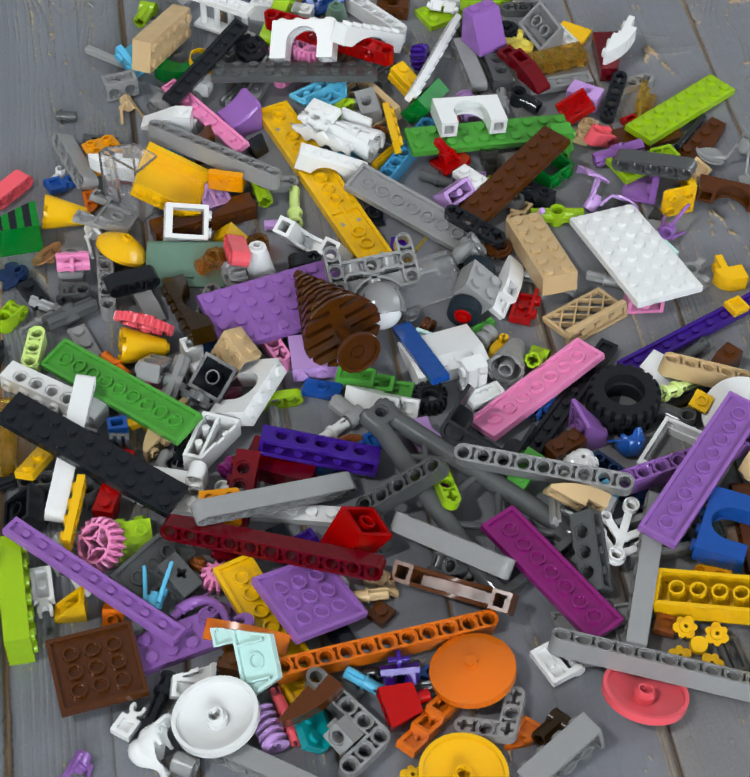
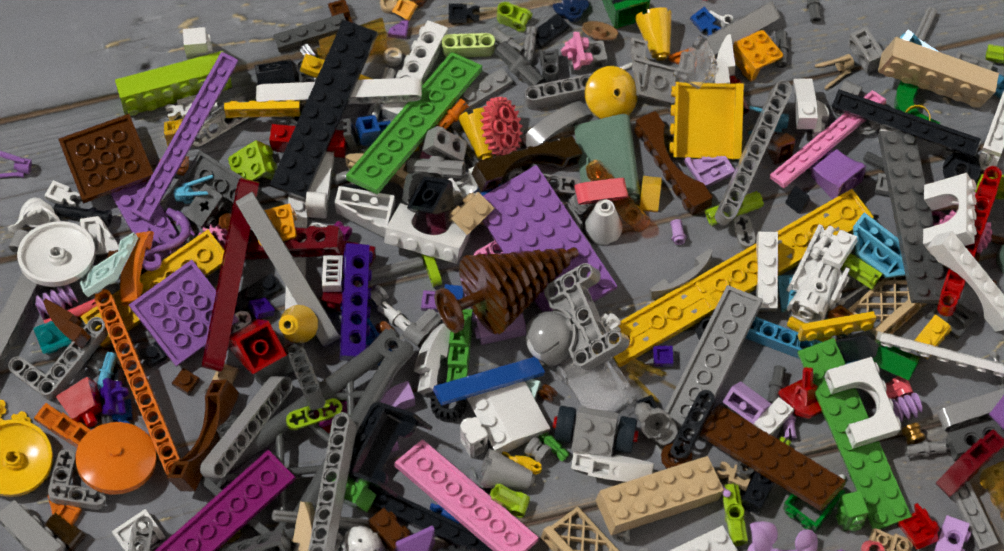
camera: 85 degrees right, 15 degrees up
bright pink gear [74,516,127,572] -> none
black beam [104,265,161,298] -> none
white window [163,202,212,241] -> none
light orange bracket [208,168,247,193] -> none
white arch [272,215,354,261] -> none
yellowish green pin [287,186,303,227] -> none
black piece [288,250,322,269] -> none
light grey brick [323,714,363,756] -> none
tan axle [352,587,389,604] -> none
light grey brick [354,86,383,124] -> none
dark purple gear [410,43,431,71] -> none
white plate [467,380,505,411] -> none
clear smoke piece [479,148,500,177] -> none
red bracket [508,288,542,327] -> none
black piece [510,86,543,114] -> none
none -> yellow cone [279,305,318,343]
none -> white slope [322,255,343,292]
none -> medium lavender tile [421,290,438,312]
none -> light grey slope [649,248,713,300]
none -> black slope [836,335,879,361]

